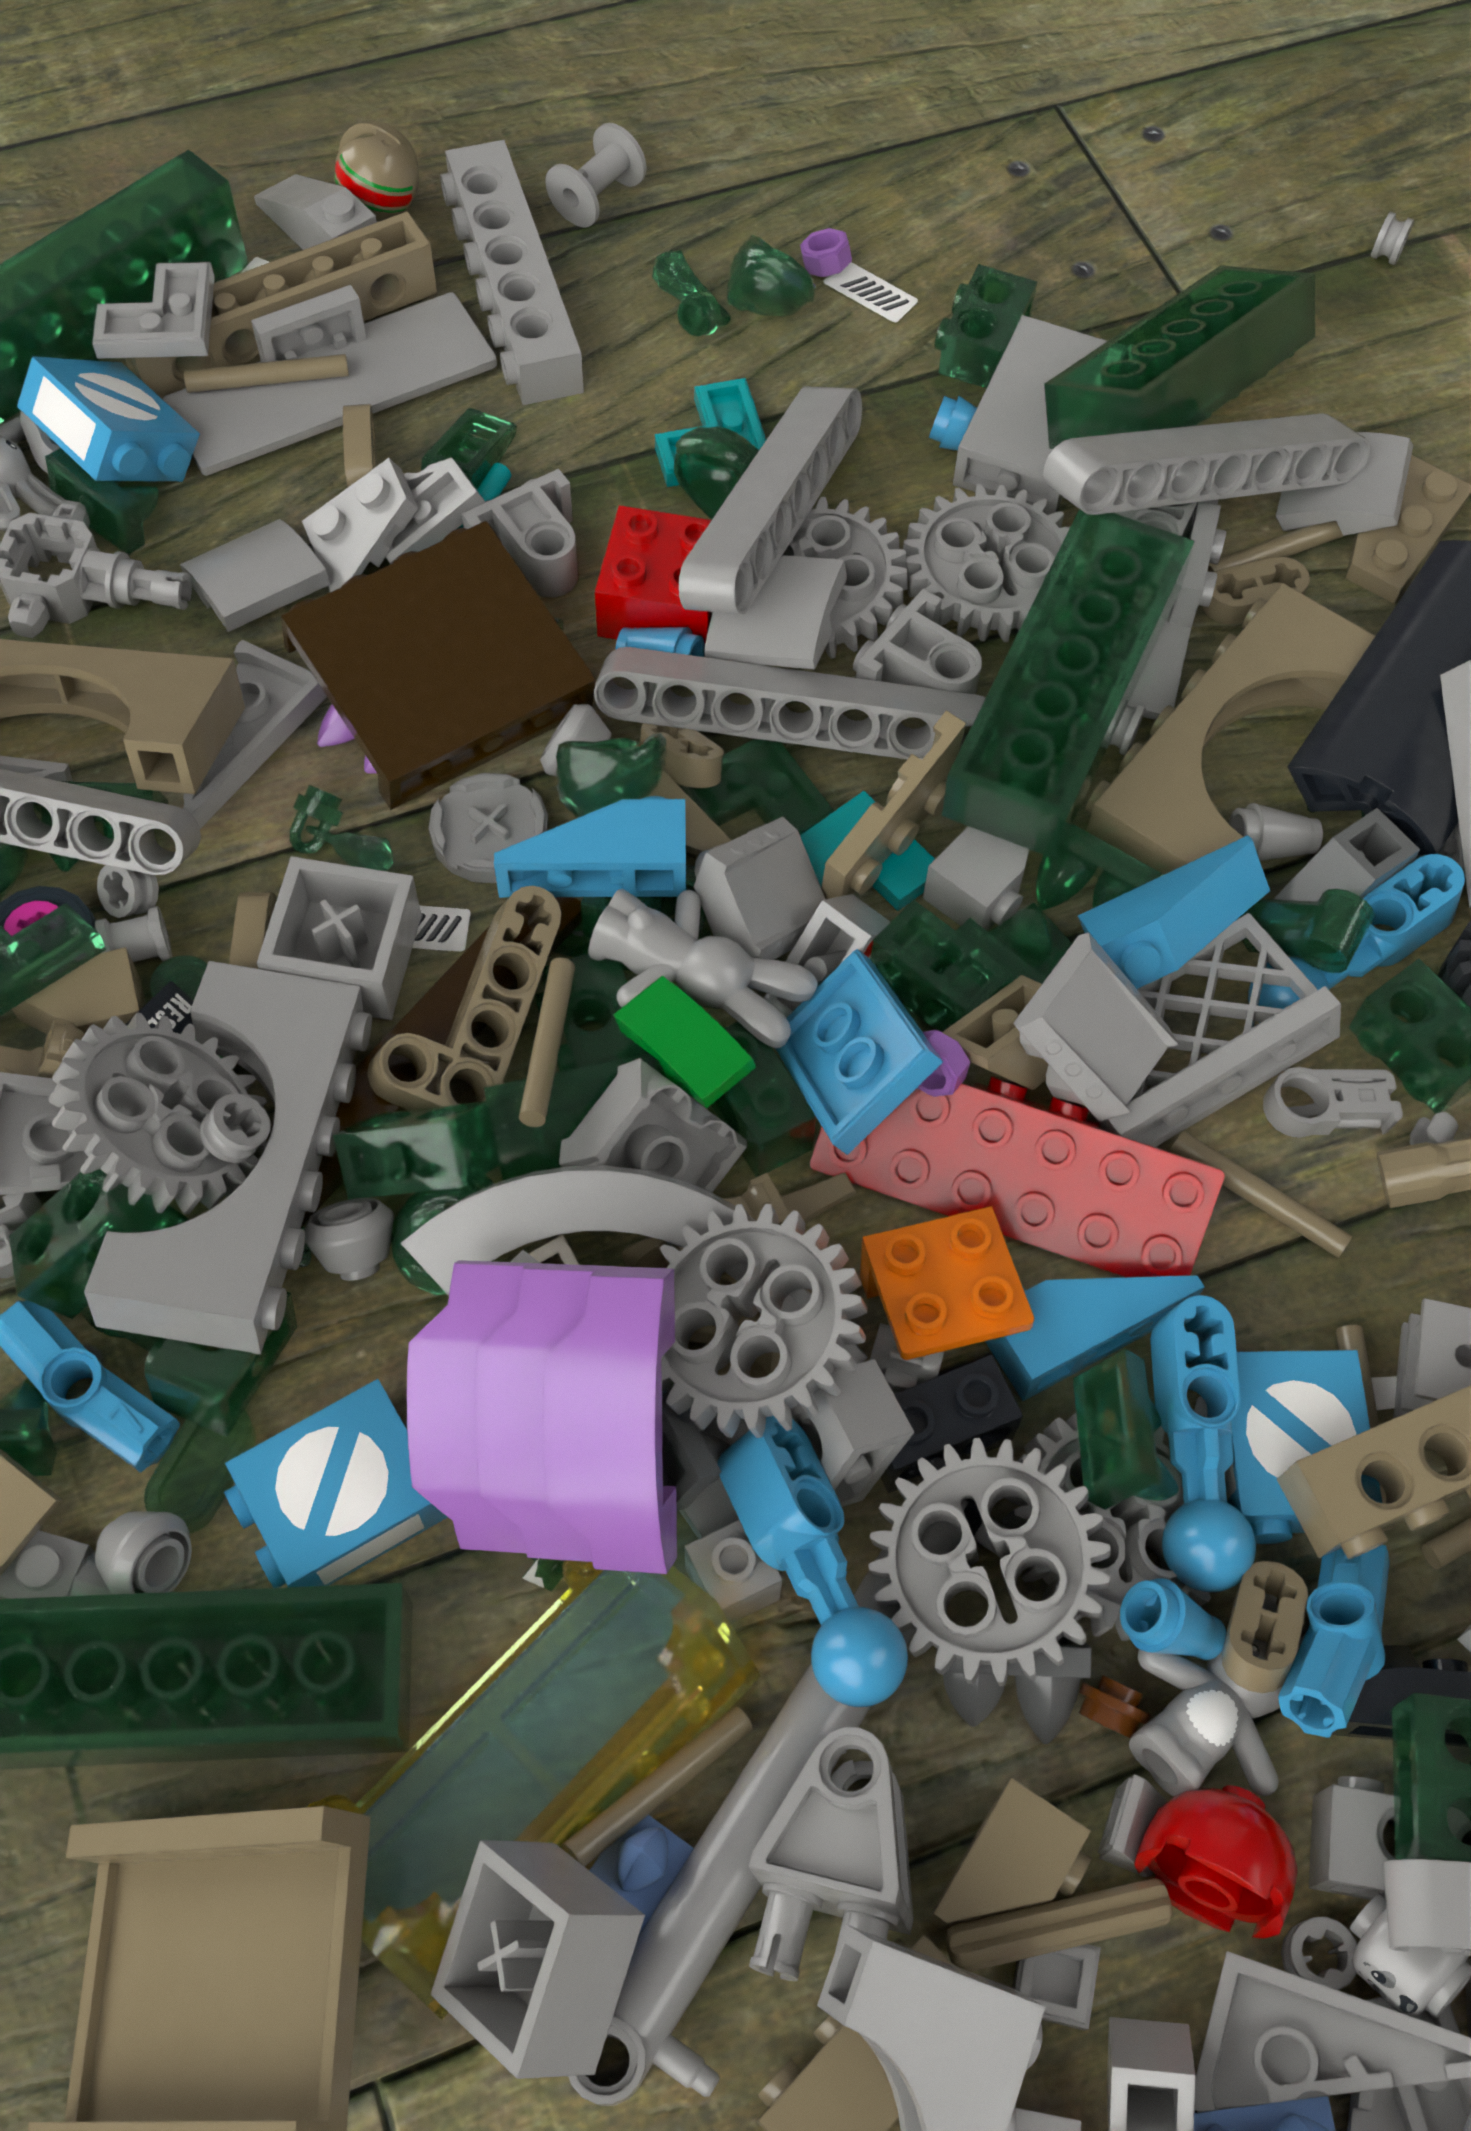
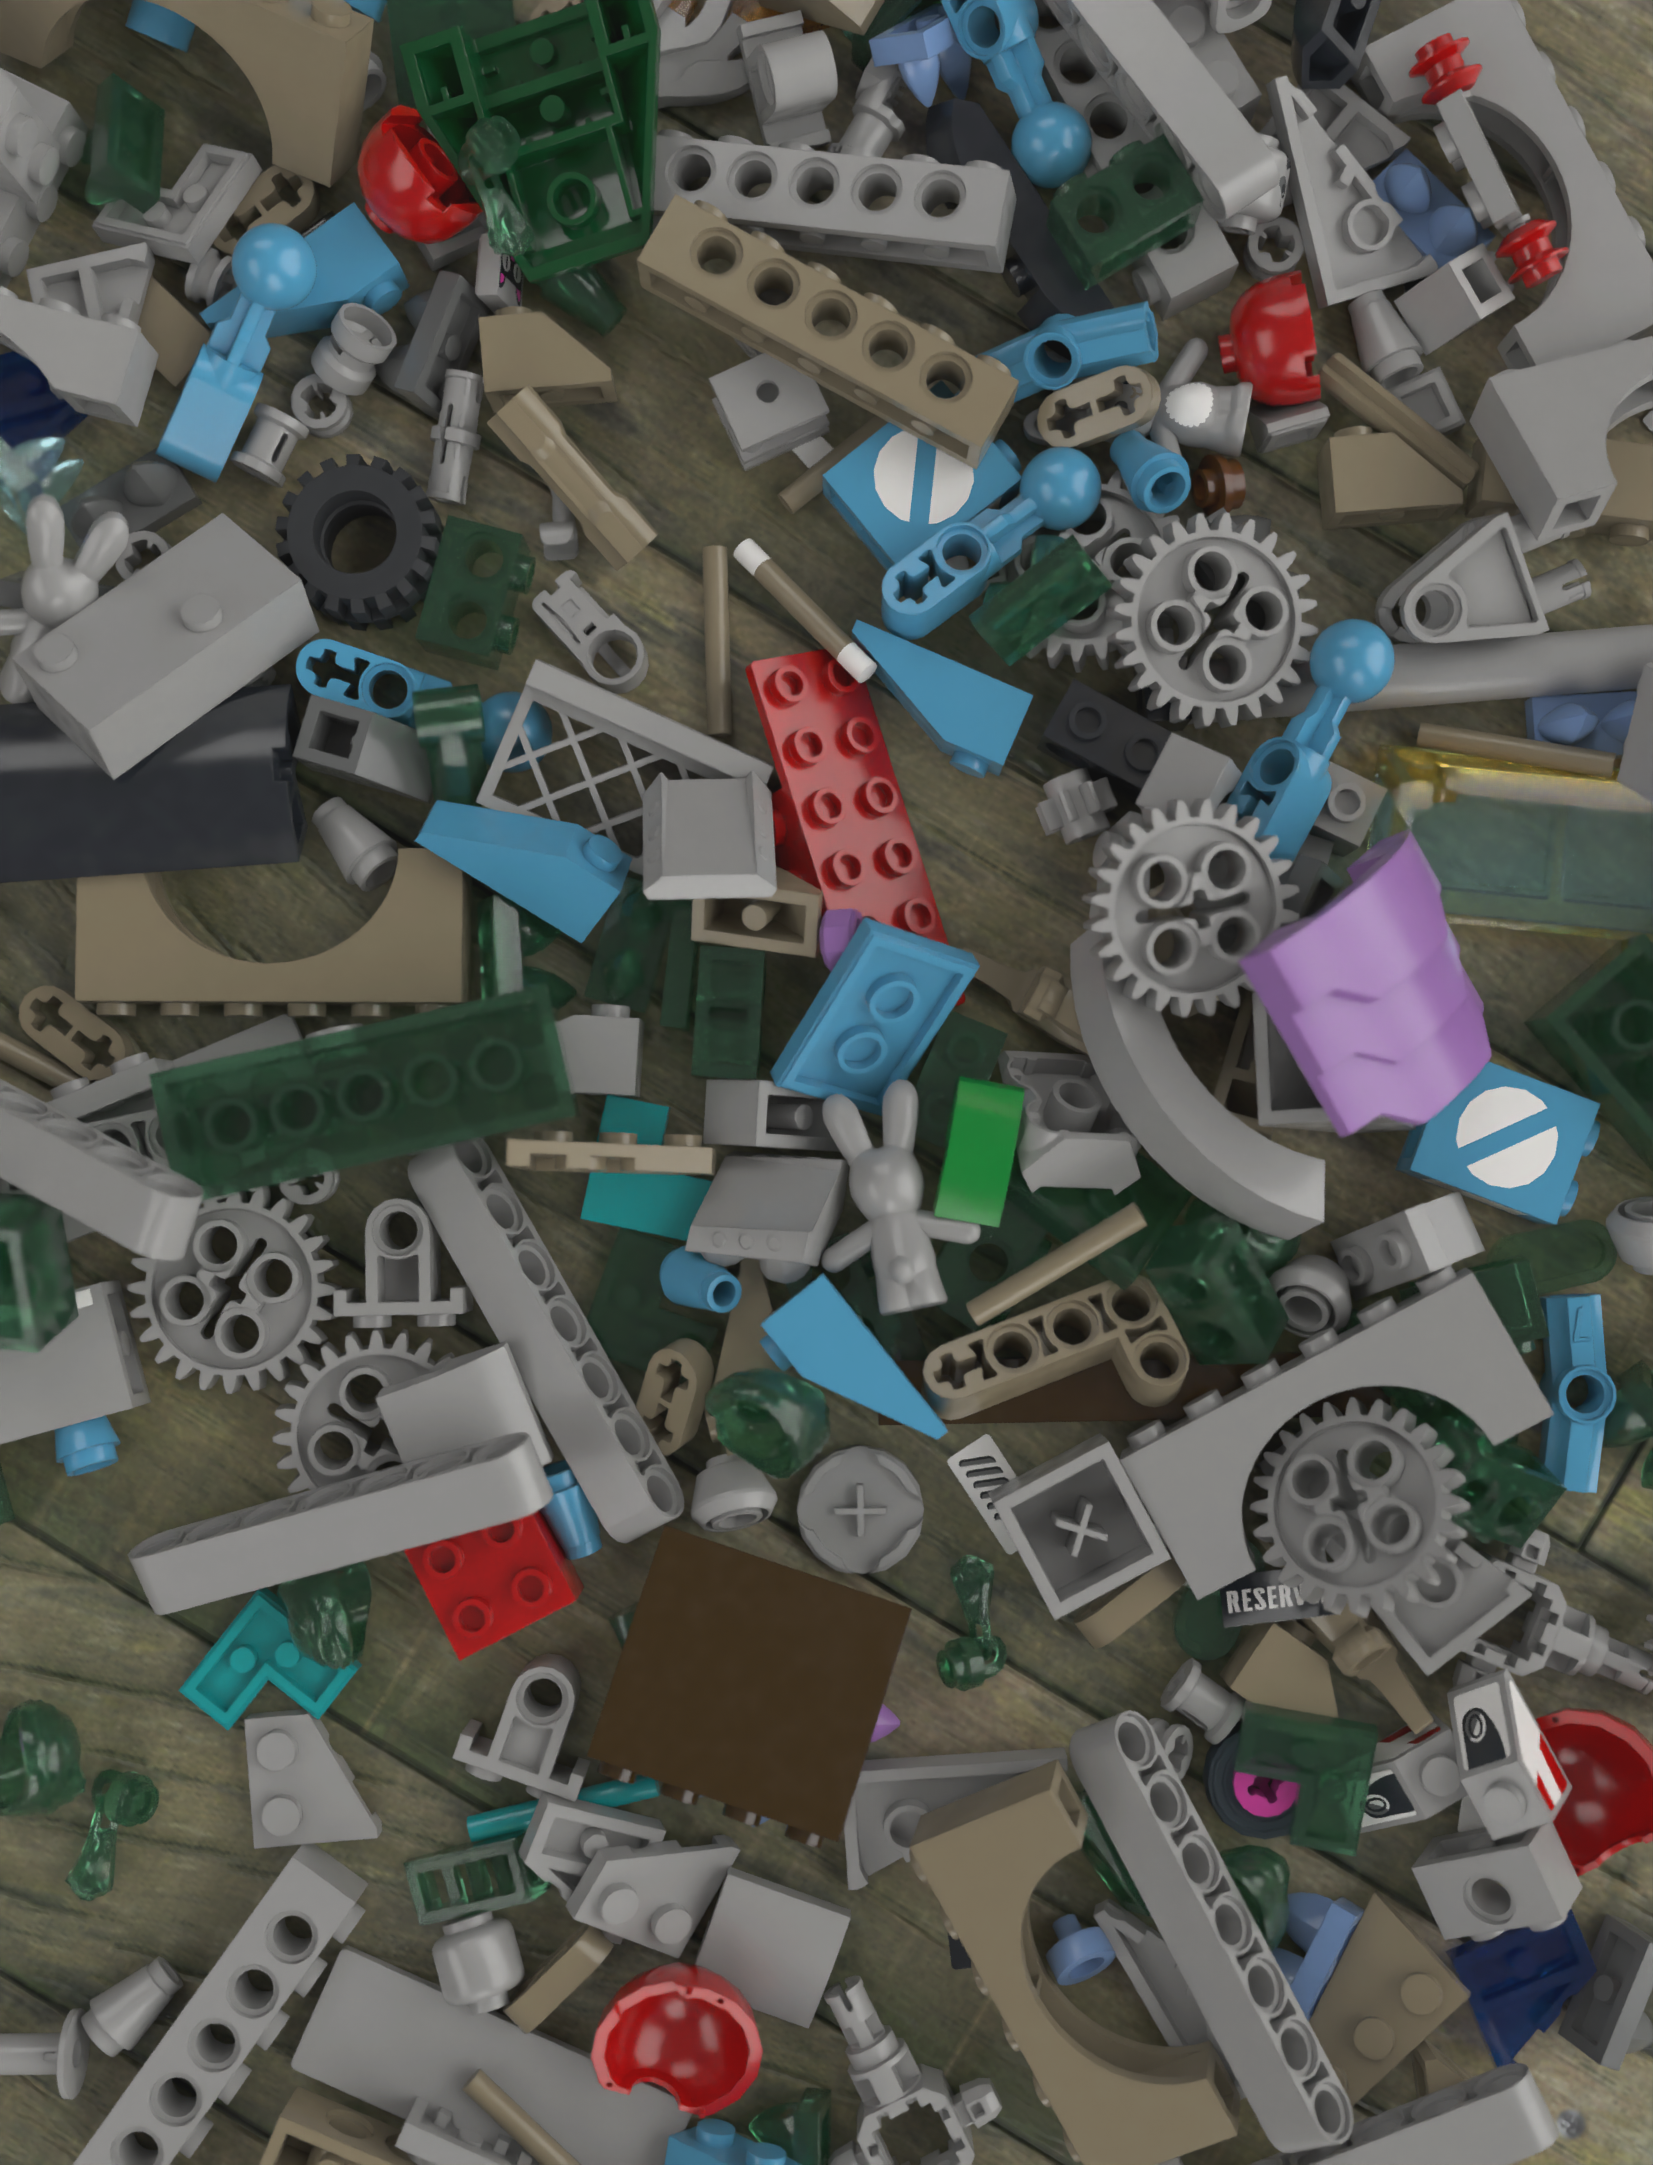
camera: 120 degrees left, 25 degrees up
light grey bush [200,1093,271,1163] -> none
orange bracket [860,1206,1034,1360] -> none
none -> light grey cone [81,1956,183,2057]
none -> light grey wing [244,1709,382,1849]
none -> light grey head [432,1909,525,2016]
none -> red cylinder [591,1962,763,2119]
none -> dark azure cone [659,1245,742,1313]
none -> dark tan bar [734,538,877,683]
none -> medium blue tile [1046,1914,1116,1986]
none -> light grey pin [1330,1191,1485,1301]
none -> light grey cone [1348,289,1424,390]

